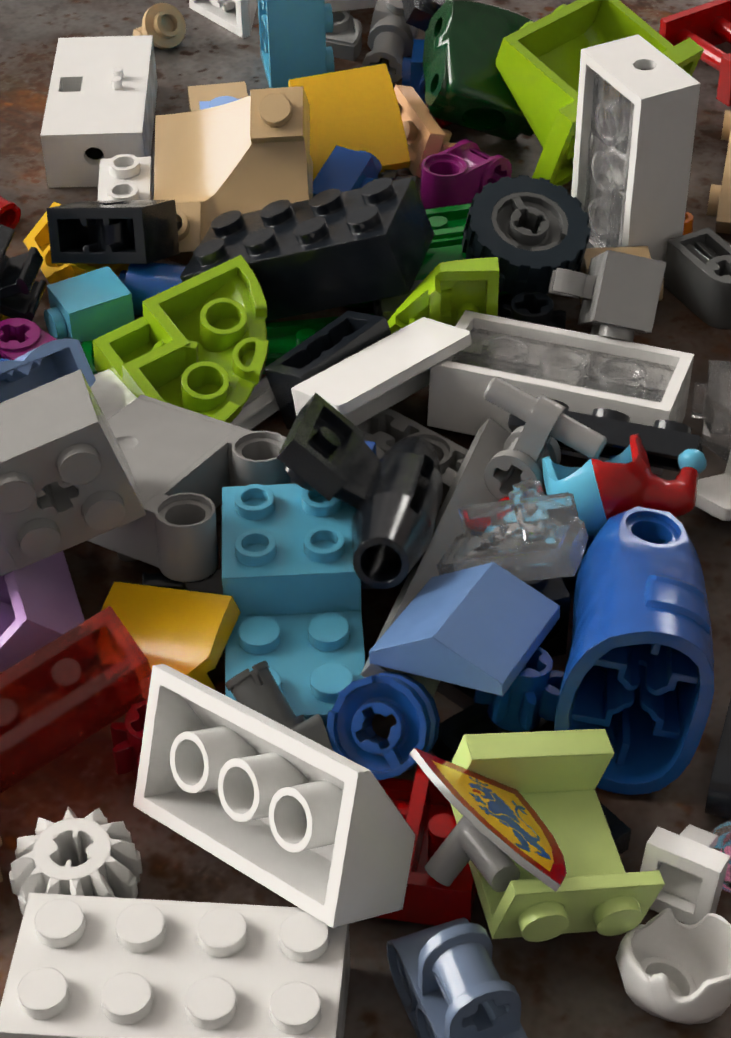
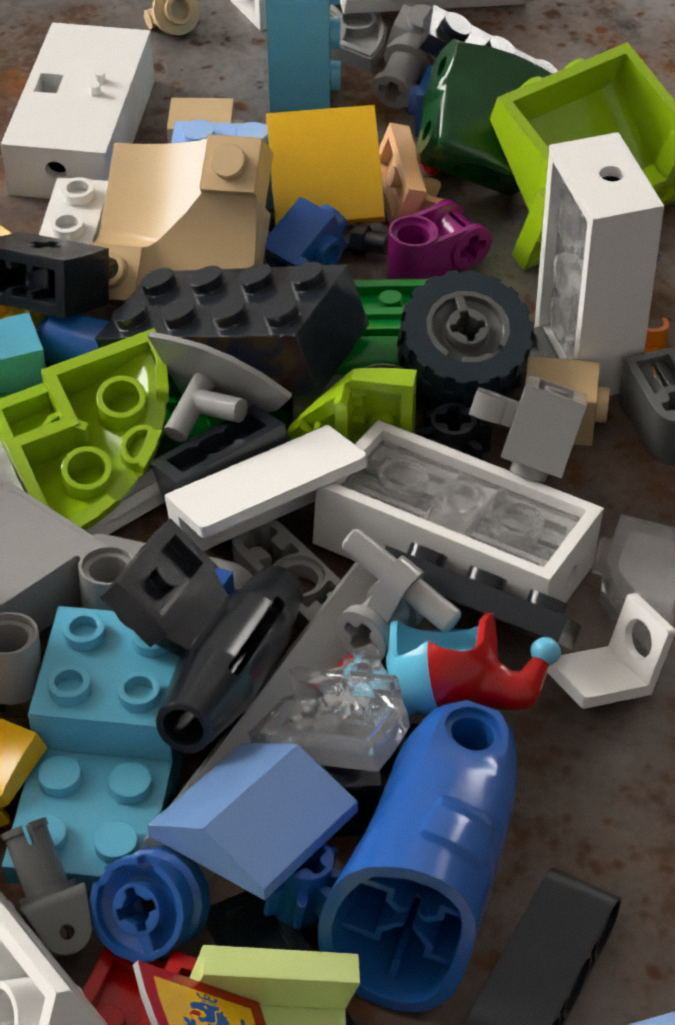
camera: 10 degrees right, 5 degrees up
none -> light grey shield [148,331,292,442]

